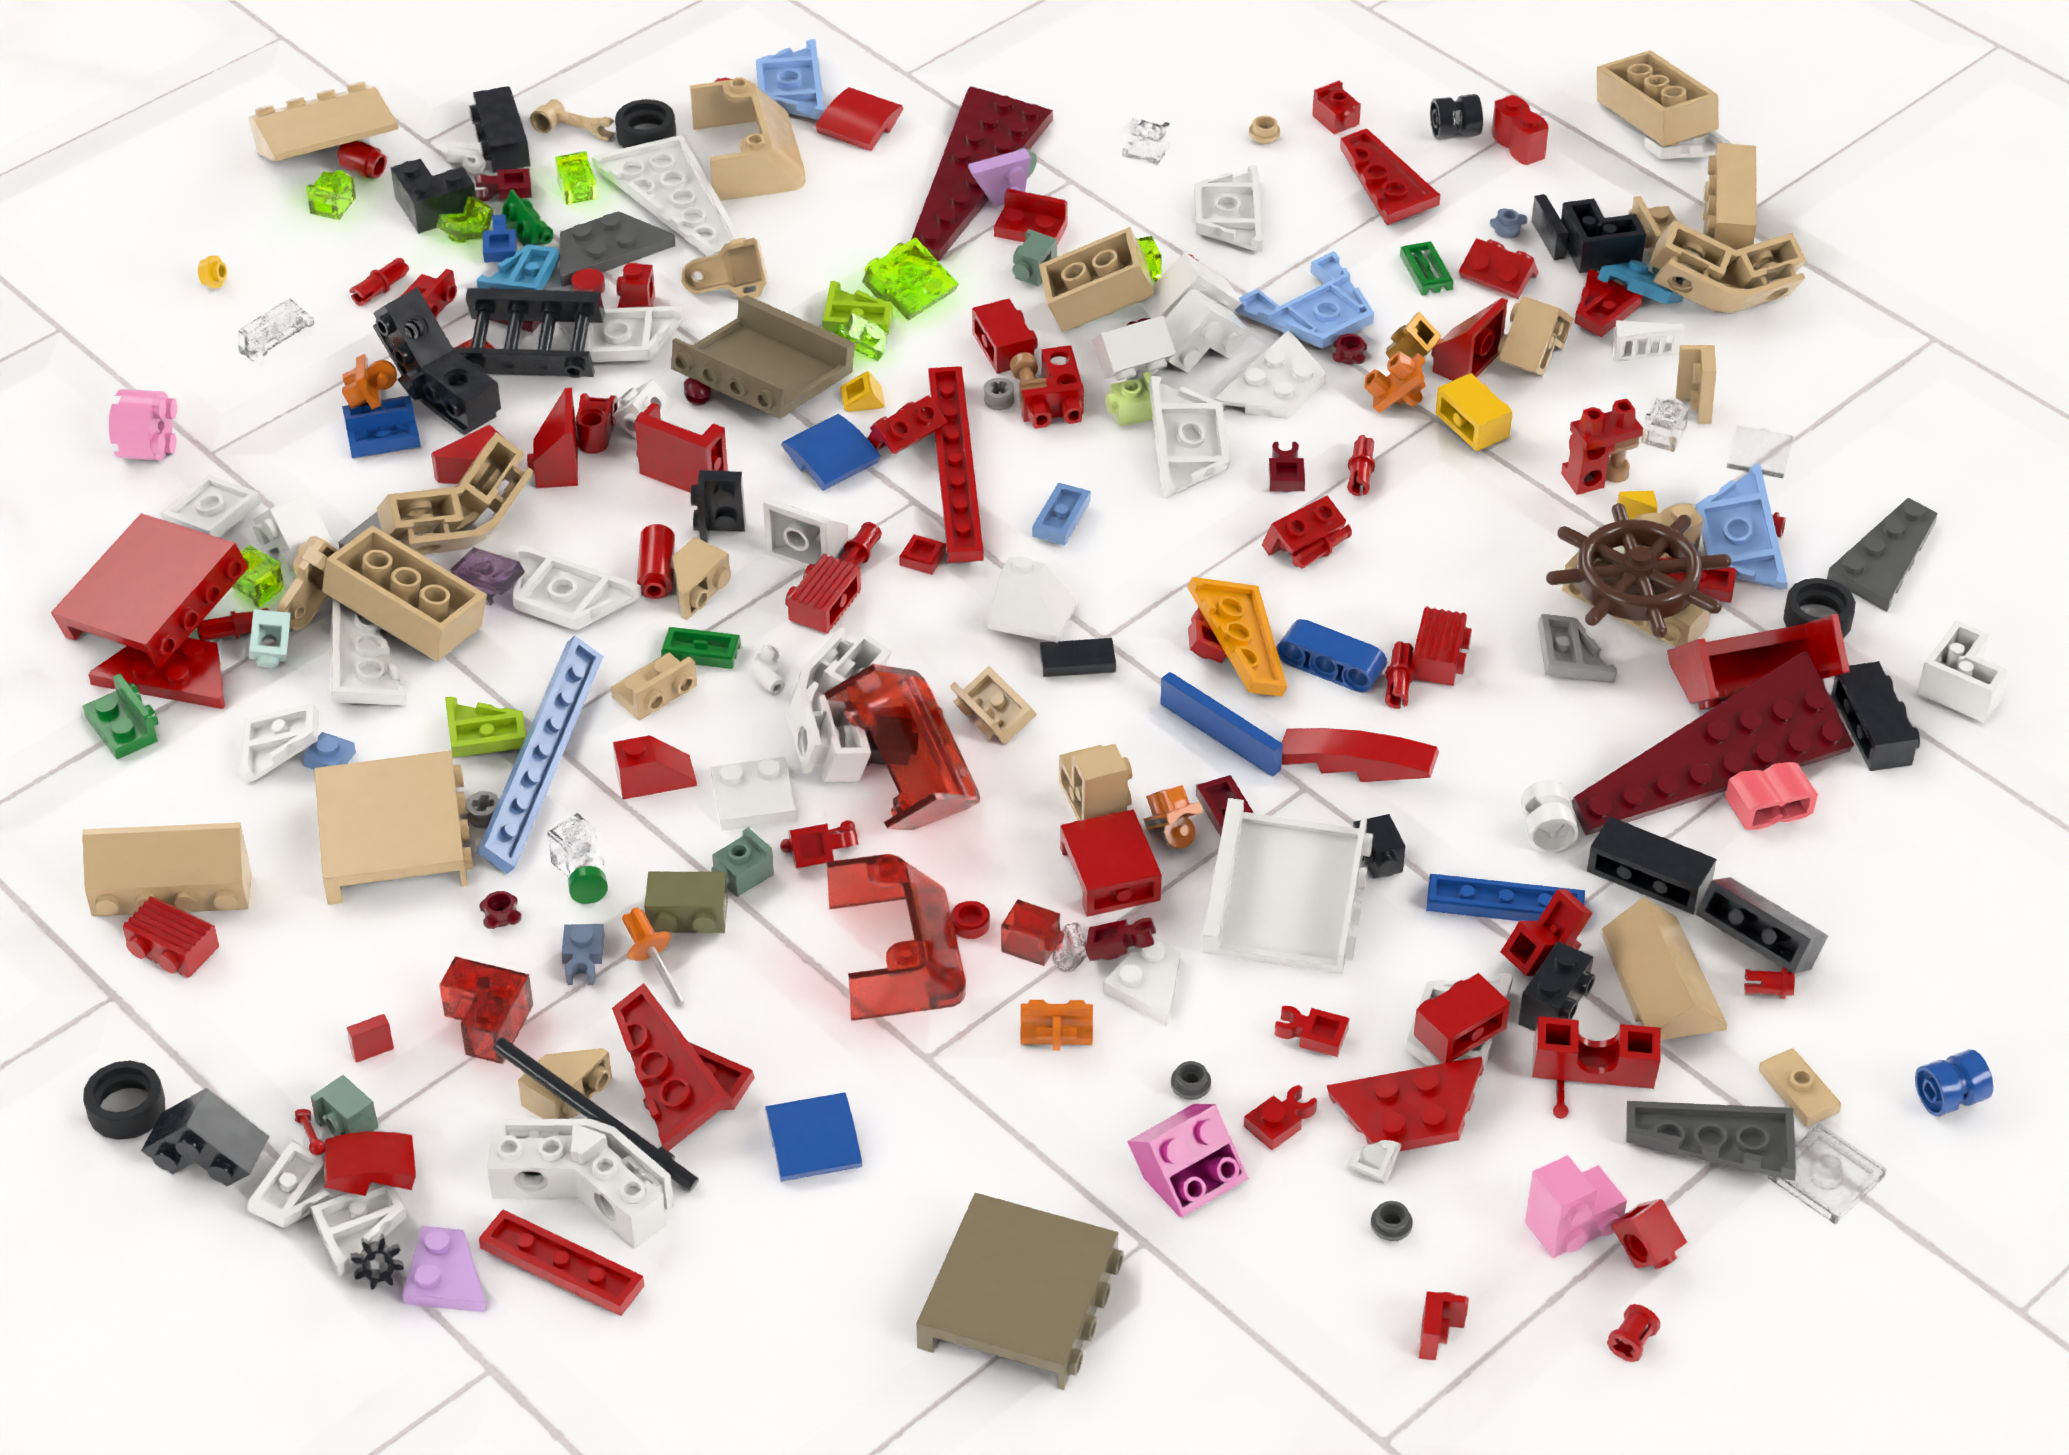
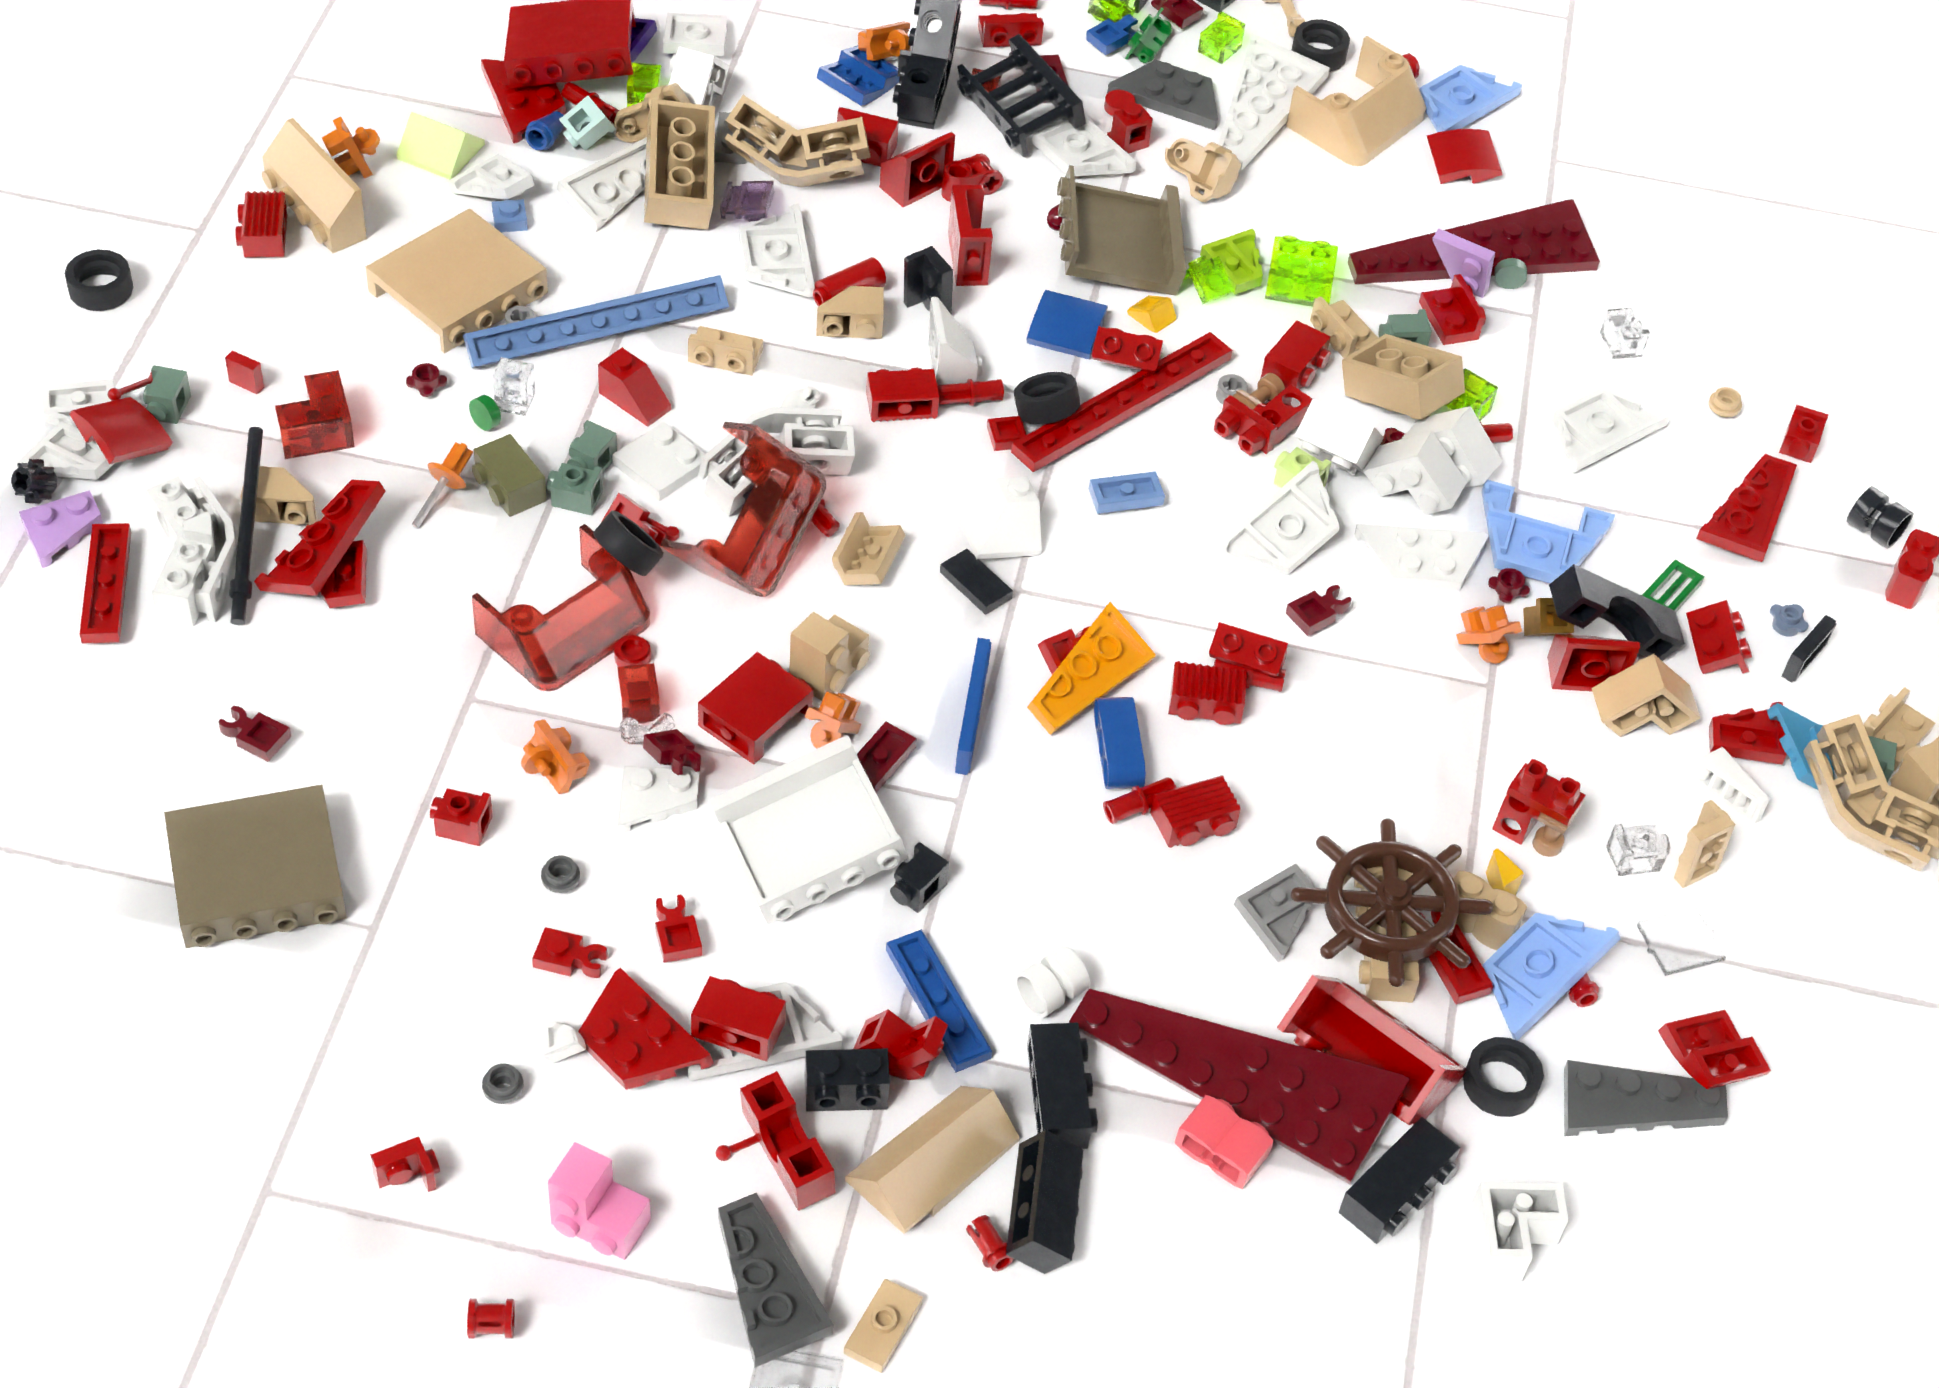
camera: 50 degrees right, 5 degrees up
green bracket [82,673,159,760] -> none
black brick [141,1088,270,1187] -> none
lime wing [445,696,526,758] -> none
dark azure wing [476,244,560,290] -> none
sand blue plate [561,924,605,985] -> none
white brick [613,379,675,440] -> none
green tile [661,627,741,669] -> none
blue slope [765,1092,862,1182] -> none
slope [1127,1104,1249,1217] -> none
red slope [1281,728,1439,782] -> none
red axle [1347,435,1376,496] -> none
yellow brick [1435,373,1513,452] -> none
black brick [1561,198,1646,274] -> none
brick [1610,1198,1688,1269] -> none
none -> dark red plate [218,705,291,762]
none -> orange hips [321,116,380,179]
none -> yellowish green slope [396,112,485,180]
none -> red brick [429,788,493,847]
none -> blue cone [525,111,565,150]
none -> sand green brick [567,420,617,474]
none -> black tyre [593,510,664,576]
none -> black tyre [1014,372,1080,424]
none -> red brick [1168,661,1247,725]
none -> tan bracket [1310,297,1378,358]
none -> black arch [1549,564,1685,661]
none -> red slope [1658,1009,1771,1089]

